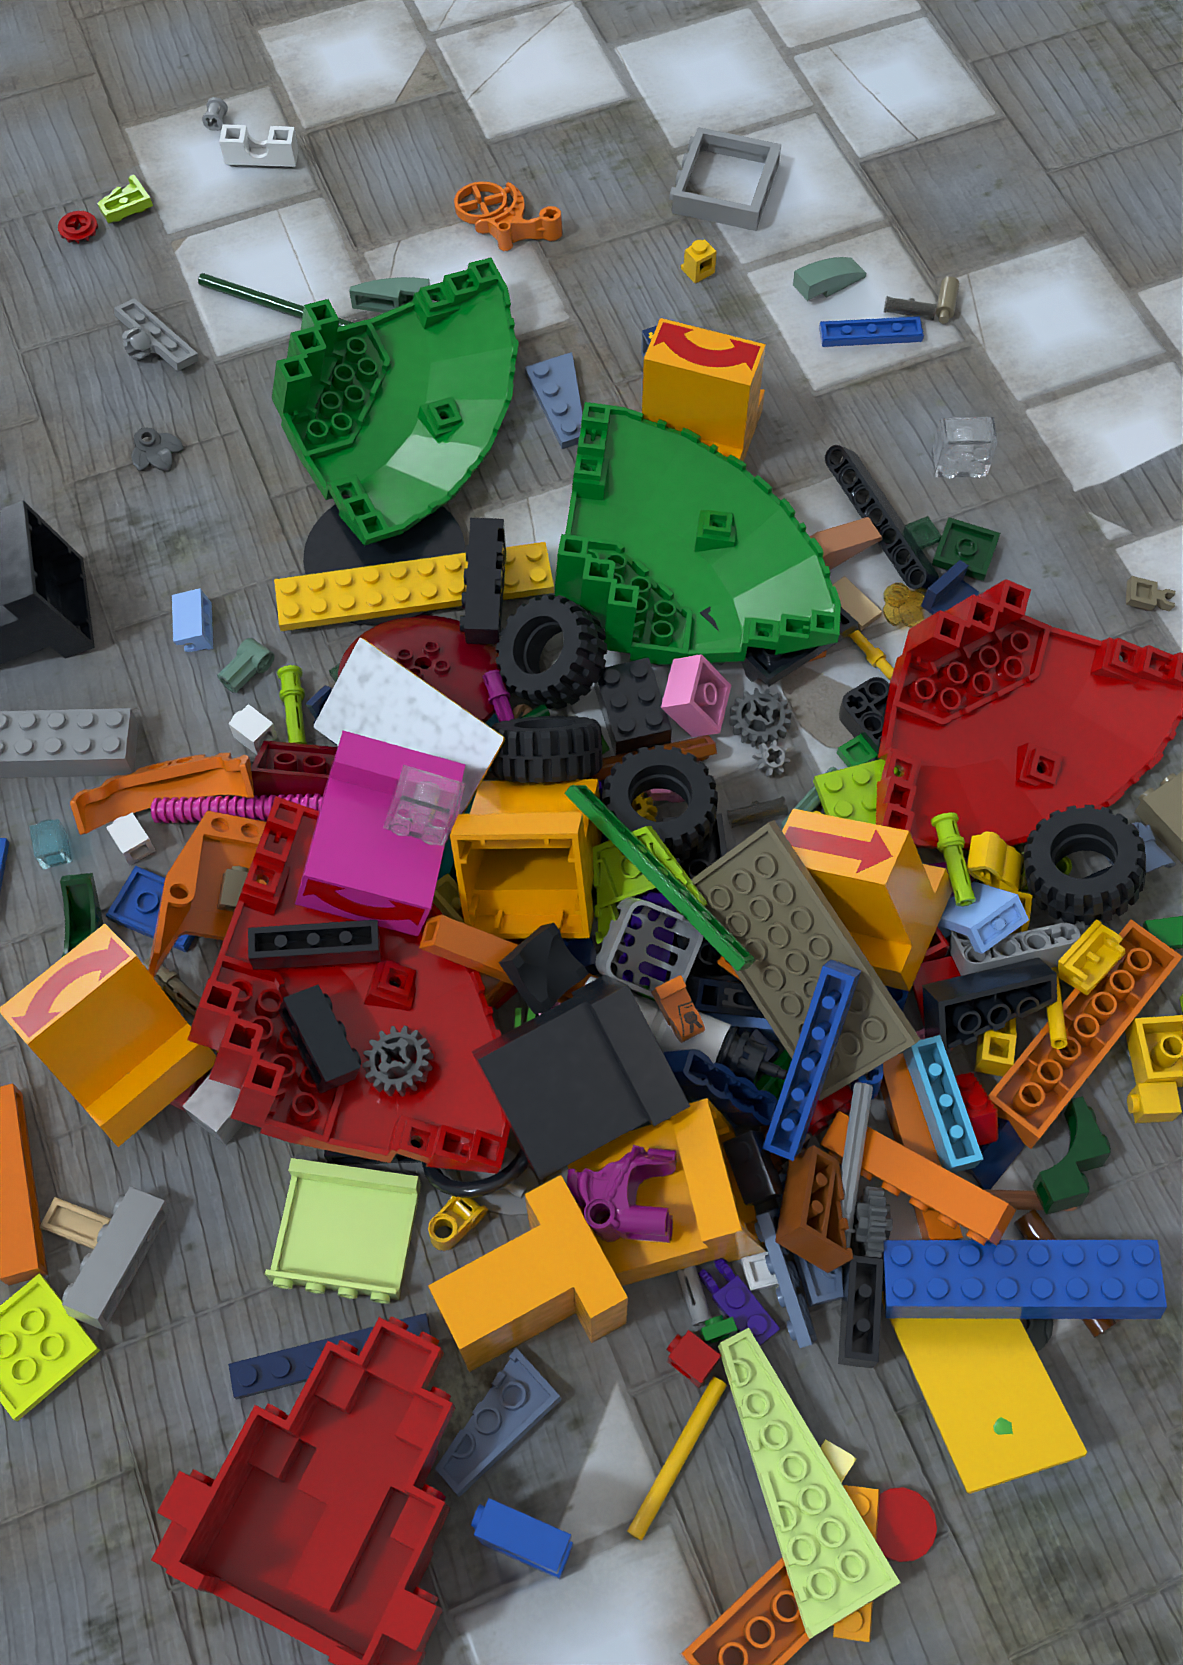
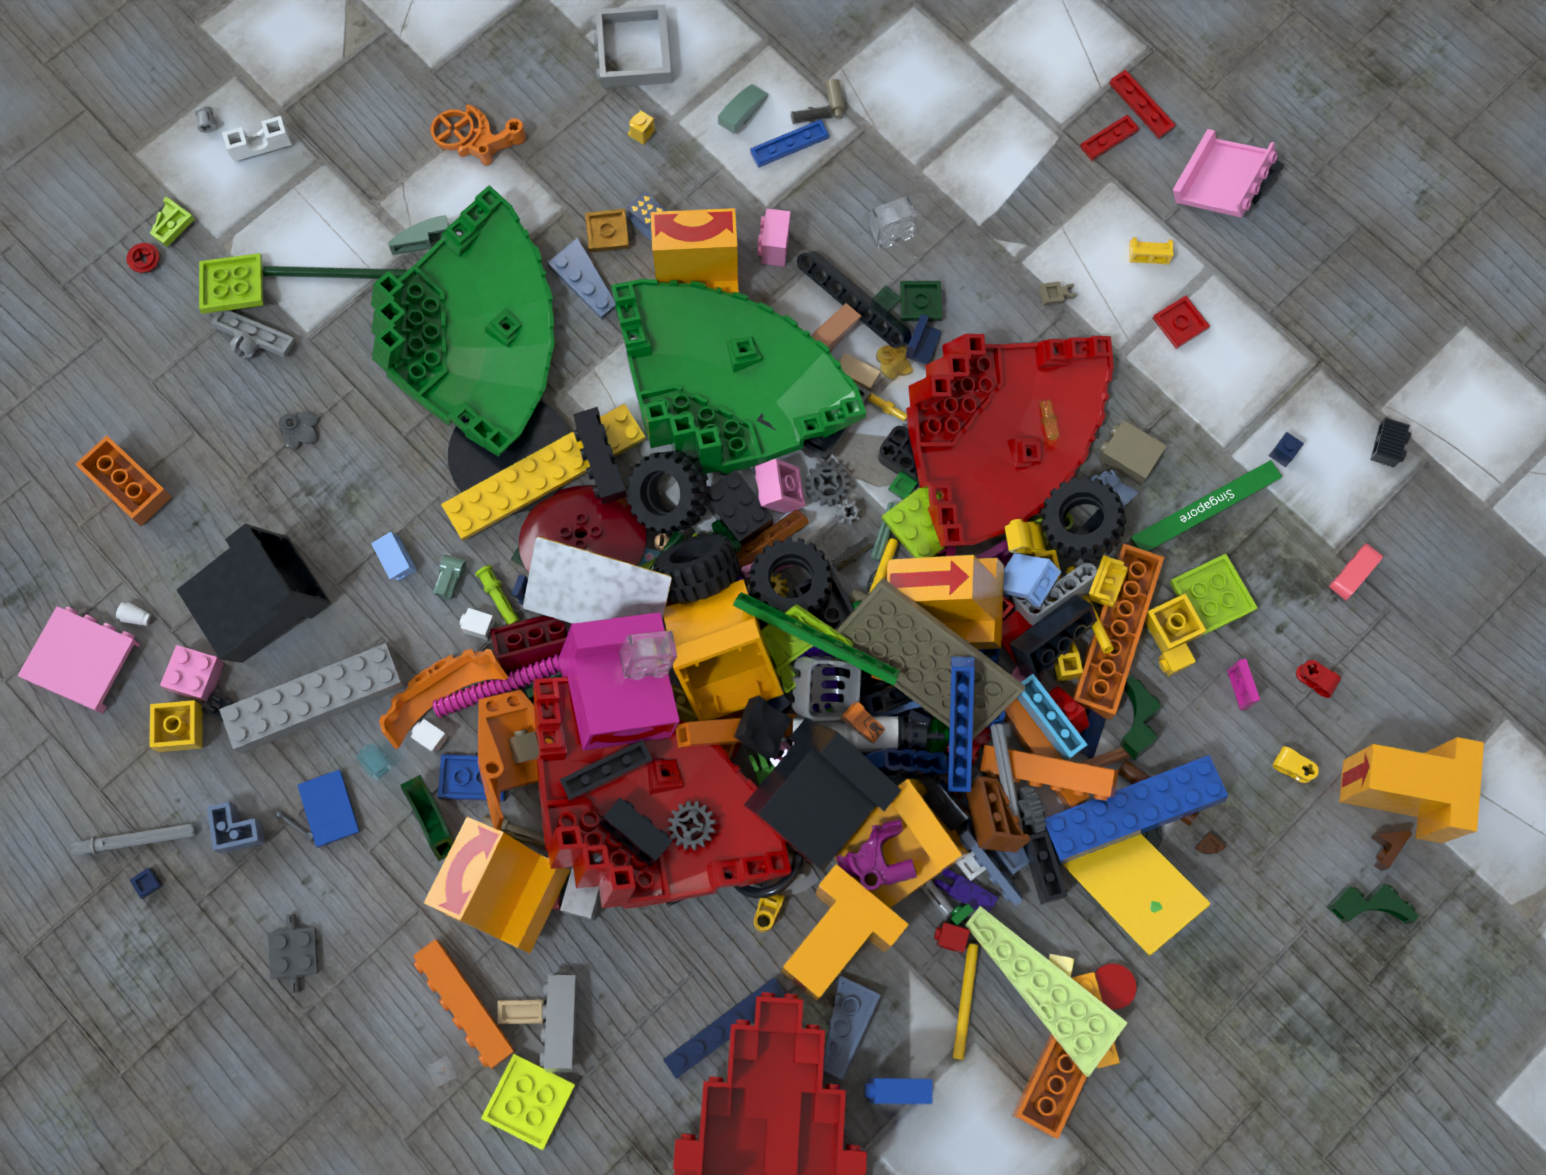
camera: 25 degrees left, 10 degrees up
yellowish green panel [265,1158,421,1304] -> none
magenta axle [482,670,515,723] -> none
lime pin [931,812,976,906] -> none
none -> lime plate [199,253,263,314]
none -> pearl gold plate [585,209,629,253]
none -> dark green axle [711,519,742,554]
none -> bright pink brick [758,209,790,267]
none -> clear yellow axle [1039,400,1060,440]
none -> reddish brown tile [1194,832,1226,854]

